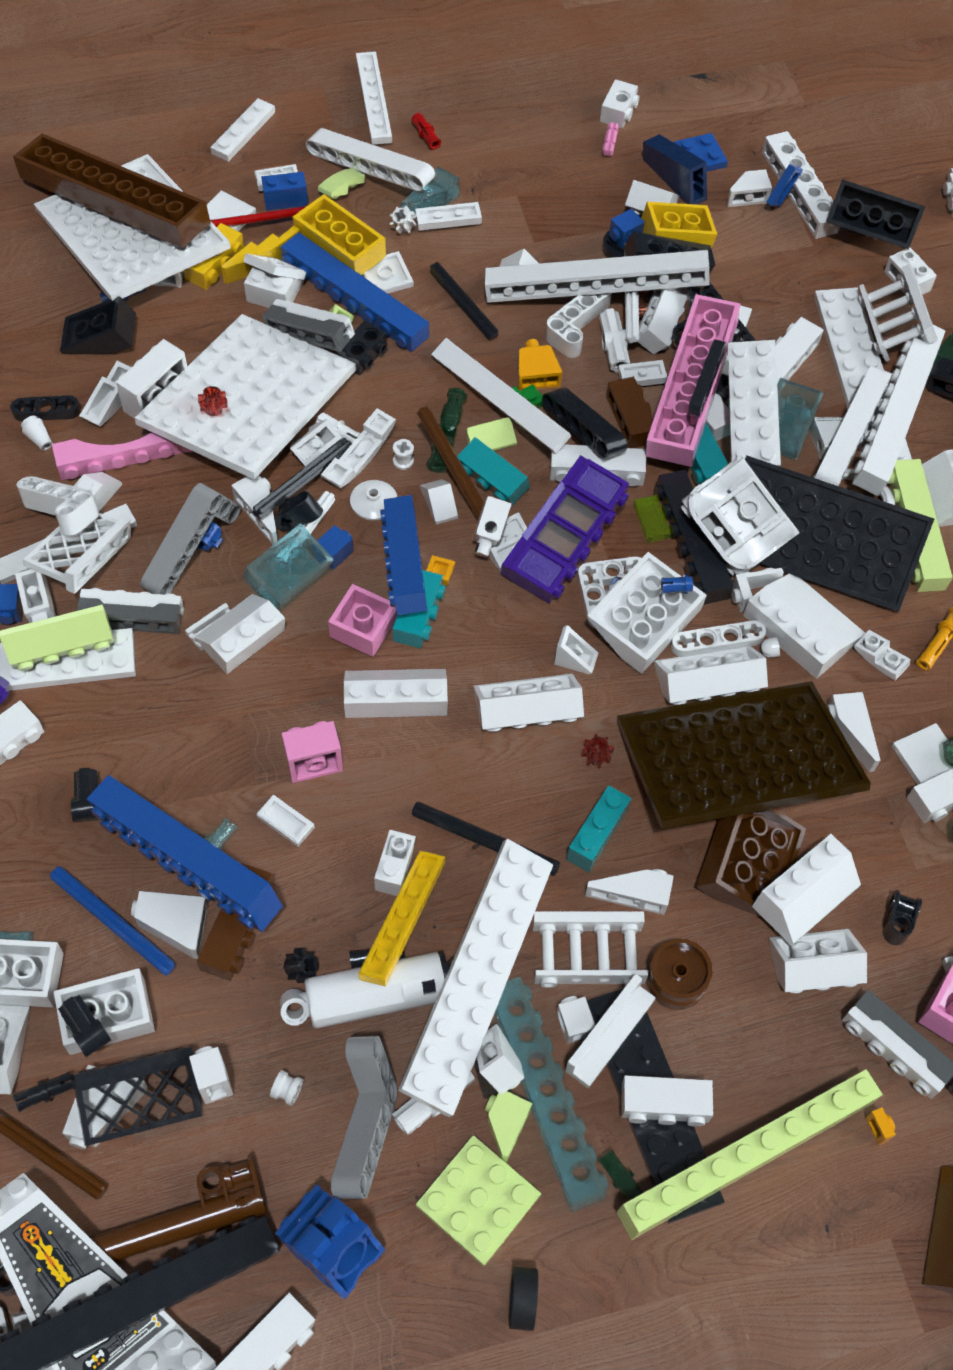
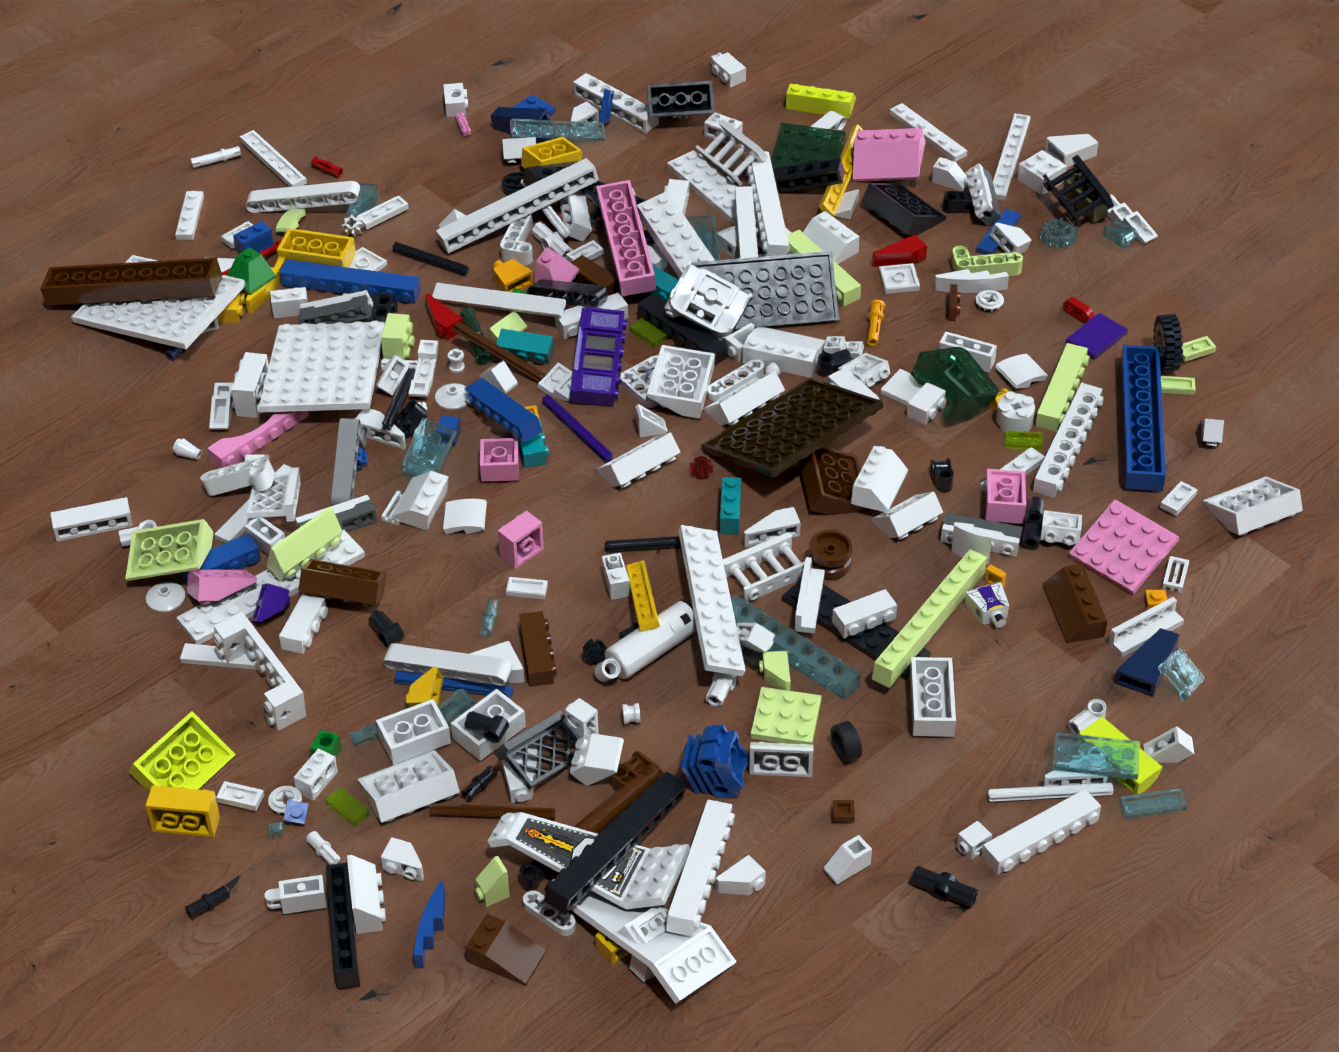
camera: 25 degrees left, 15 degrees down
black beam [10,395,81,421] -> none
black slope [60,296,136,354] -> none
blue brick [87,775,283,932] -> none
clear red gear [198,386,228,416] -> none
white tile [243,253,306,280] -> none
light grey beam [331,1036,397,1199] -> none
white slope [344,669,448,718] -> none
white torso [472,496,511,557] -> none
white brick [556,996,595,1044] -> none
clear green pin [598,1150,644,1201] -> none
blue brick [609,209,645,248] -> none
blue pin [661,574,693,594] -> none
black beam [688,339,726,418] -> none
none -> white pin [190,146,241,169]
none -> green slope [227,247,276,295]
none -> reddish brown brick [298,559,387,606]
none -> yellowish green brick [381,313,414,360]
none -> white beam [383,643,513,686]
none -> yellow slope [406,667,444,707]
none -> red slope [425,293,463,341]
none -> clear light blue piece [437,689,477,727]
none -> white slope [443,499,487,534]
none -> clear light blue plate [510,119,606,141]
none -> bright pink slope [534,247,580,283]
none -> dark purple axle [542,394,613,462]
none -> white slope [570,734,624,786]
none -> white slope [750,742,813,777]
none -> black piece [816,349,852,377]
none -> white plate [838,353,891,388]
none -> white brick [910,657,956,737]
none -> white slope [951,522,993,564]
none -> white torso [965,582,1009,628]

